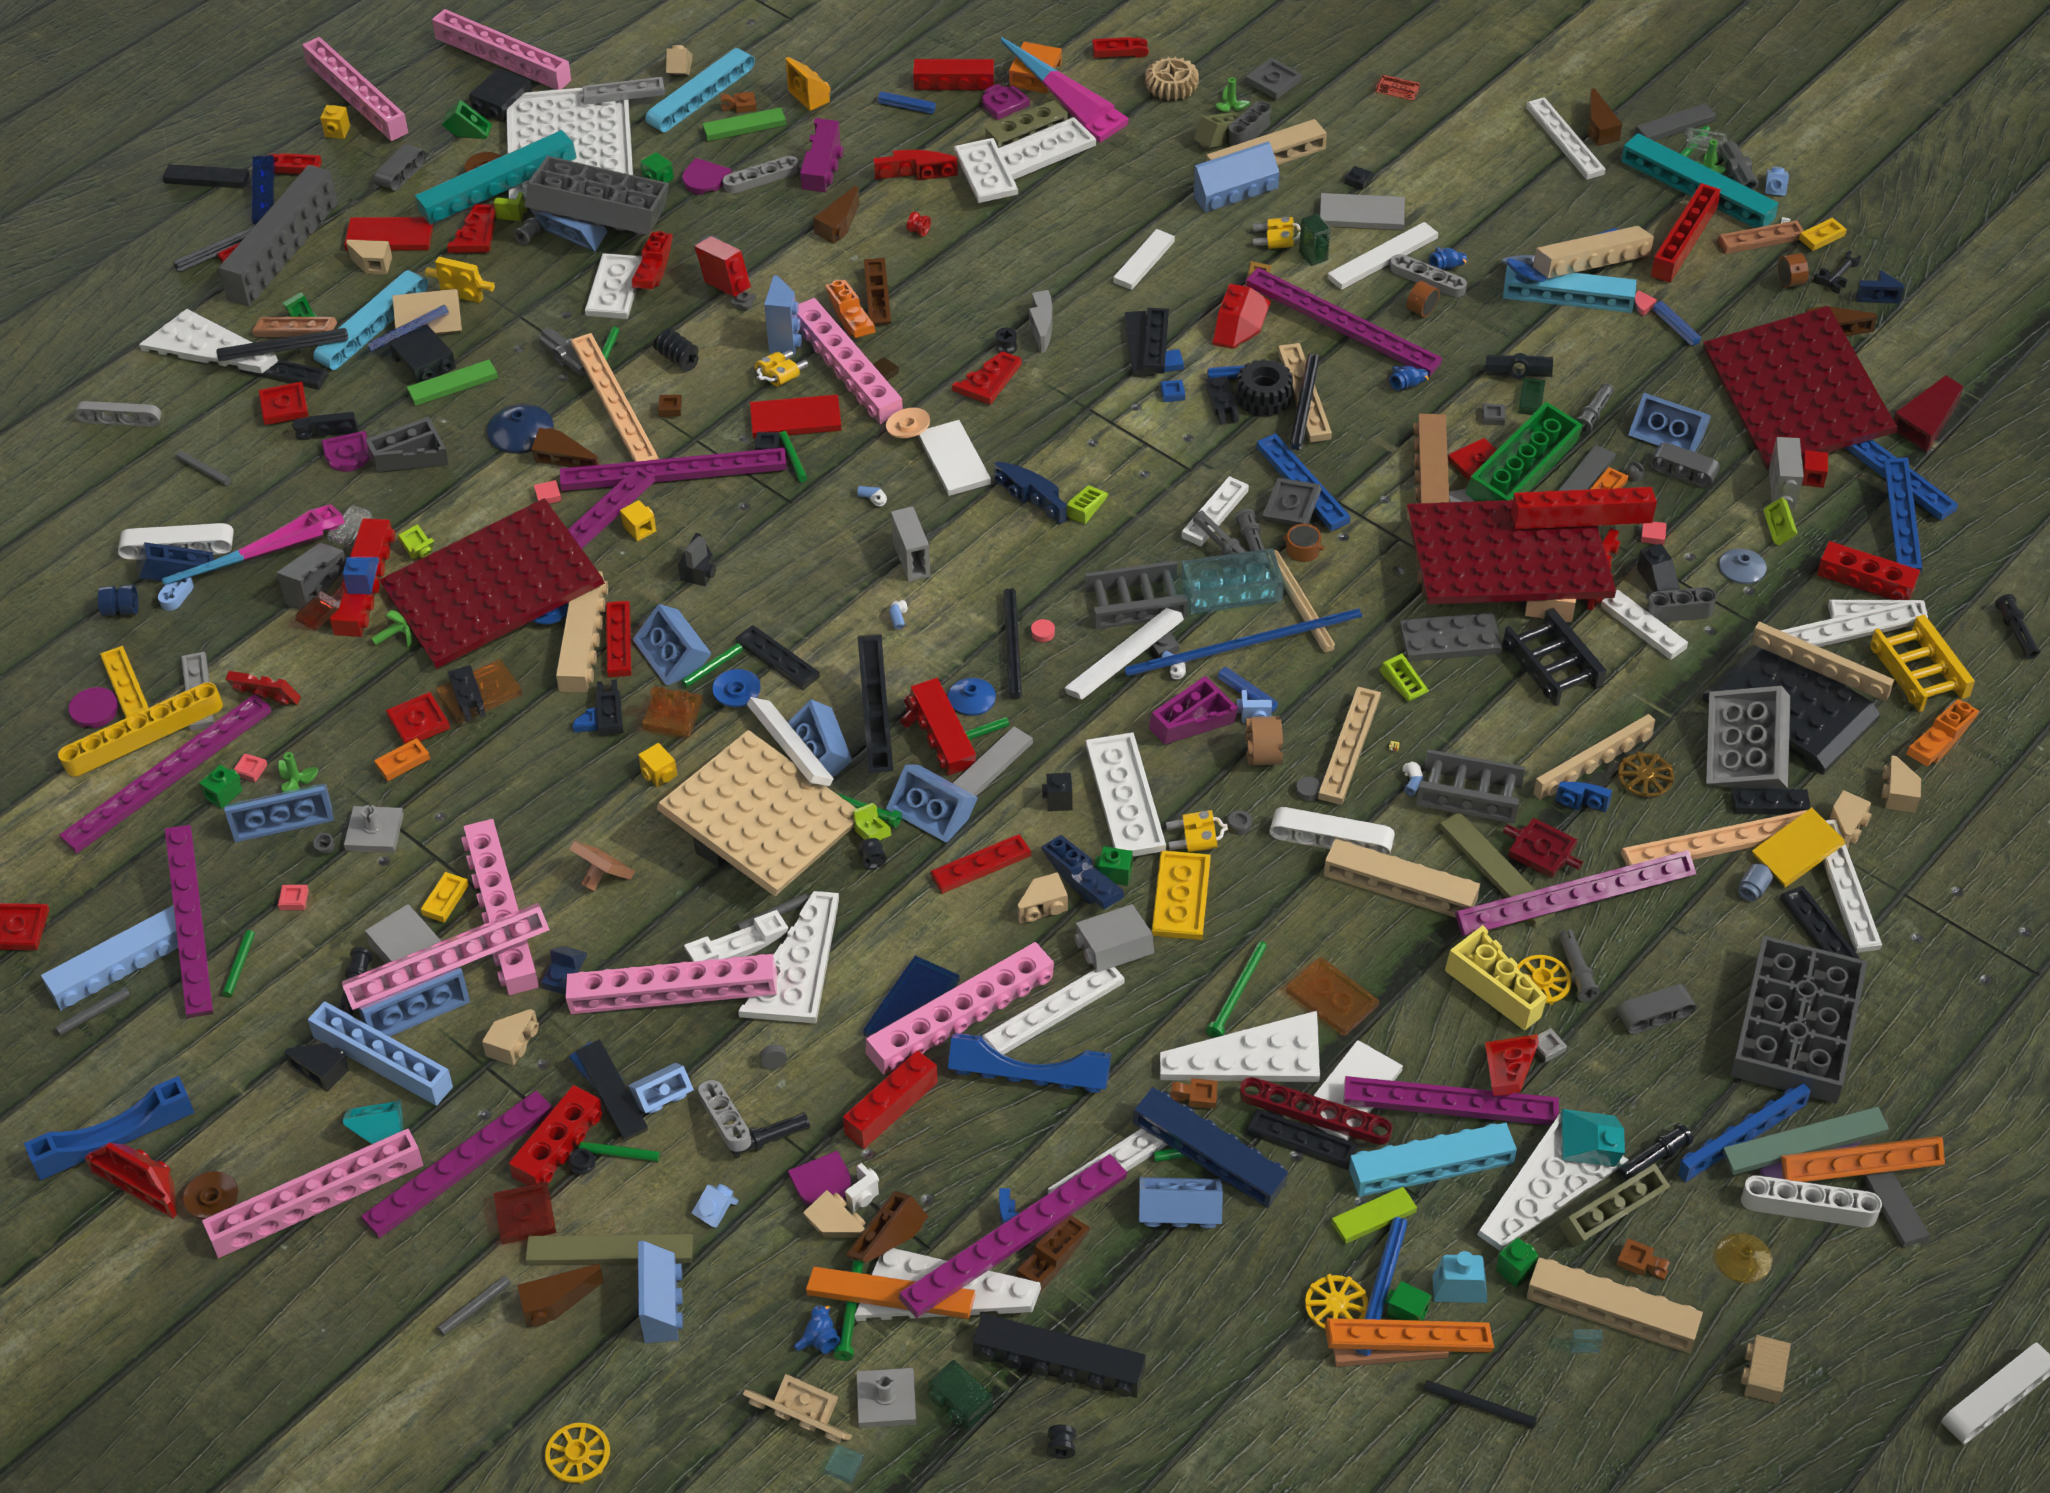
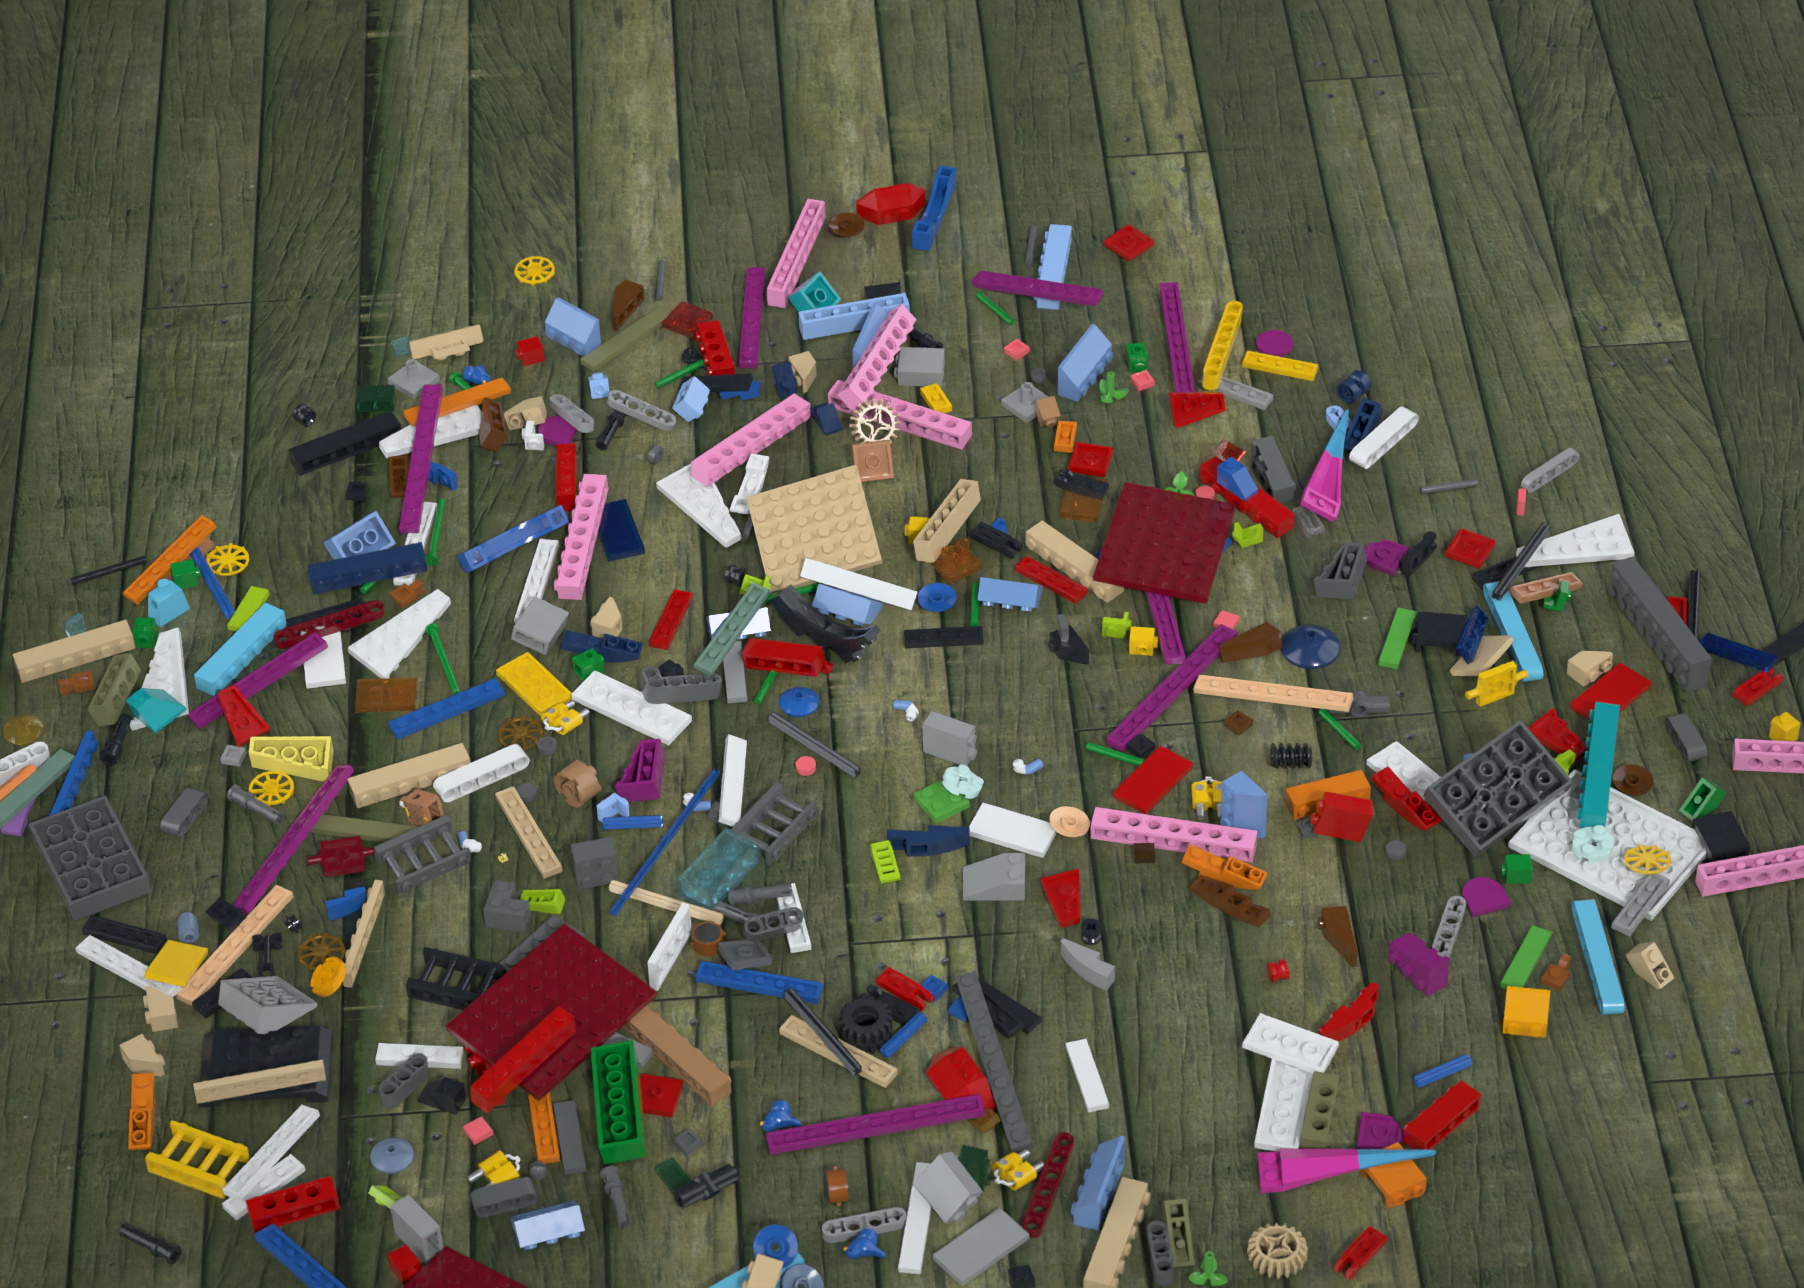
camera: 135 degrees right, 5 degrees down
none -> black plate [205,897,246,932]
none -> black bar [252,933,283,977]
none -> black plate [284,914,302,933]
none -> light orange tile [311,956,346,997]
none -> black plate [346,482,369,501]
none -> blue plate [388,678,505,740]
none -> nougat torso [400,789,444,827]
none -> green bar [426,498,445,566]
none -> yellow piece [468,1150,521,1187]
none -> dark grey brick [483,880,531,933]
none -> pearl gold wheel [498,715,543,750]
none -> red brick [515,336,545,366]
none -> light grey beam [550,394,594,433]
none -> dark grey brick [571,837,618,890]
none -> dark grey beam [640,666,722,704]
none -> white tile [647,903,692,991]
none -> sand green tile [694,582,770,676]
none -> dark grey beam [743,907,804,942]
none -> dark blue hips [772,361,798,399]
none -> tan gear [850,398,900,444]
none -> red hinge [876,967,934,1011]
none -> tan brick [913,479,981,563]
none -> bright green plate [914,779,970,824]
none -> light grey brick [914,1152,983,1224]
none -> light aqua plate [942,764,984,799]
none -> dark grey plate [955,971,1033,1153]
none -> light grey slope [963,853,1025,901]
none -> dark red beam [1023,1132,1074,1238]
none -> medium nougat brick [1034,396,1061,428]
none -> lime bracket [1102,612,1132,639]
none -> coral tile [1196,486,1215,500]
none -> orange brick [1285,770,1371,819]
none -> coral tile [1516,488,1526,516]
none -> light aqua plate [1572,825,1614,863]
none -> yellow wheel [1624,844,1671,874]

